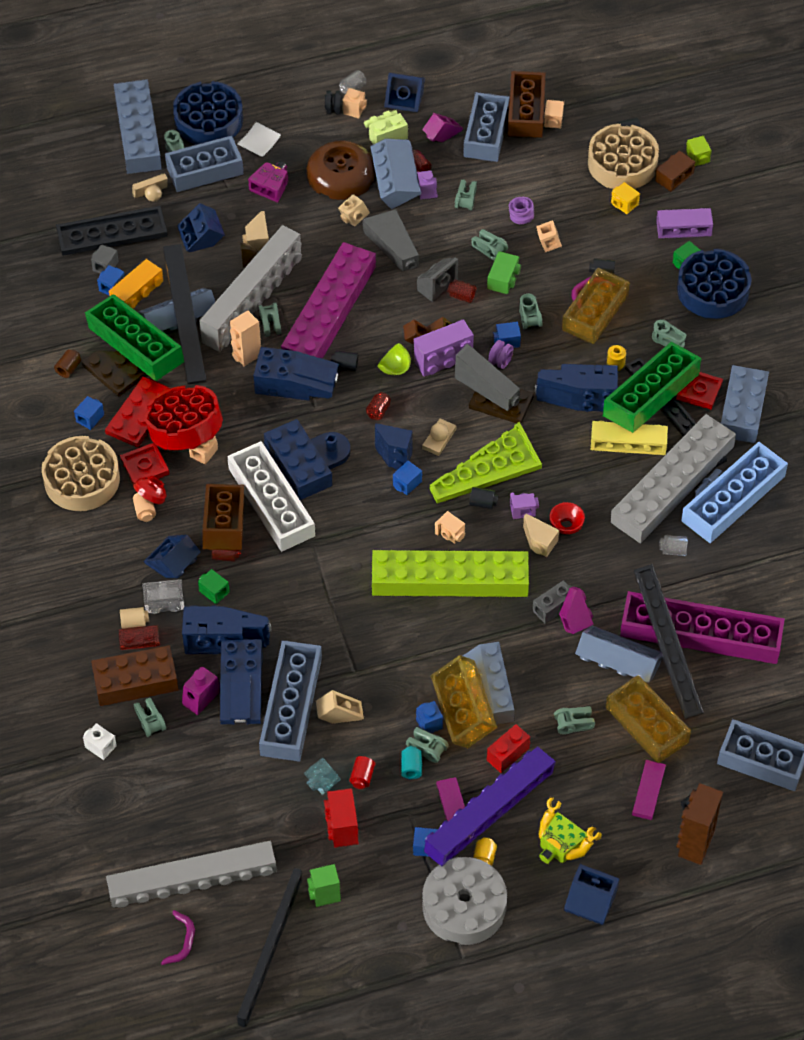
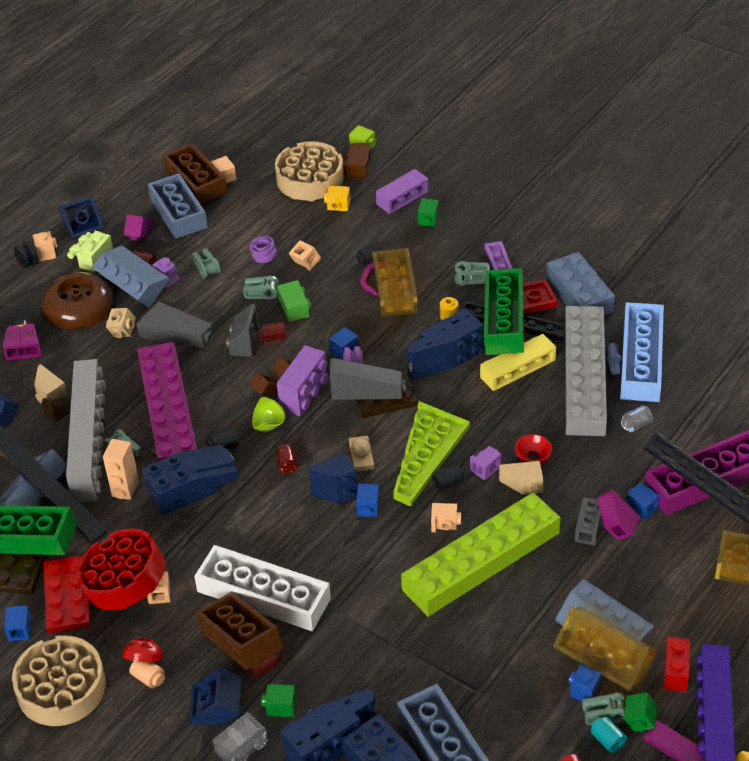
camera: 35 degrees left, 10 degrees down
red plate [120,443,170,486] -> none
dark blue brick [264,419,350,500] -> none
tan slope [316,690,364,723] -> none
clear brick [340,70,367,94] -> none
sand green piece [519,294,542,329] -> none
sand green piece [554,707,595,734] -> none
sand blue slope [575,625,663,683] -> none
dark blue brick [677,249,751,319] -> none
none -> medium lavender plate [484,241,512,270]
none -> green brick [624,693,657,732]
none -> blue brick [626,483,660,520]

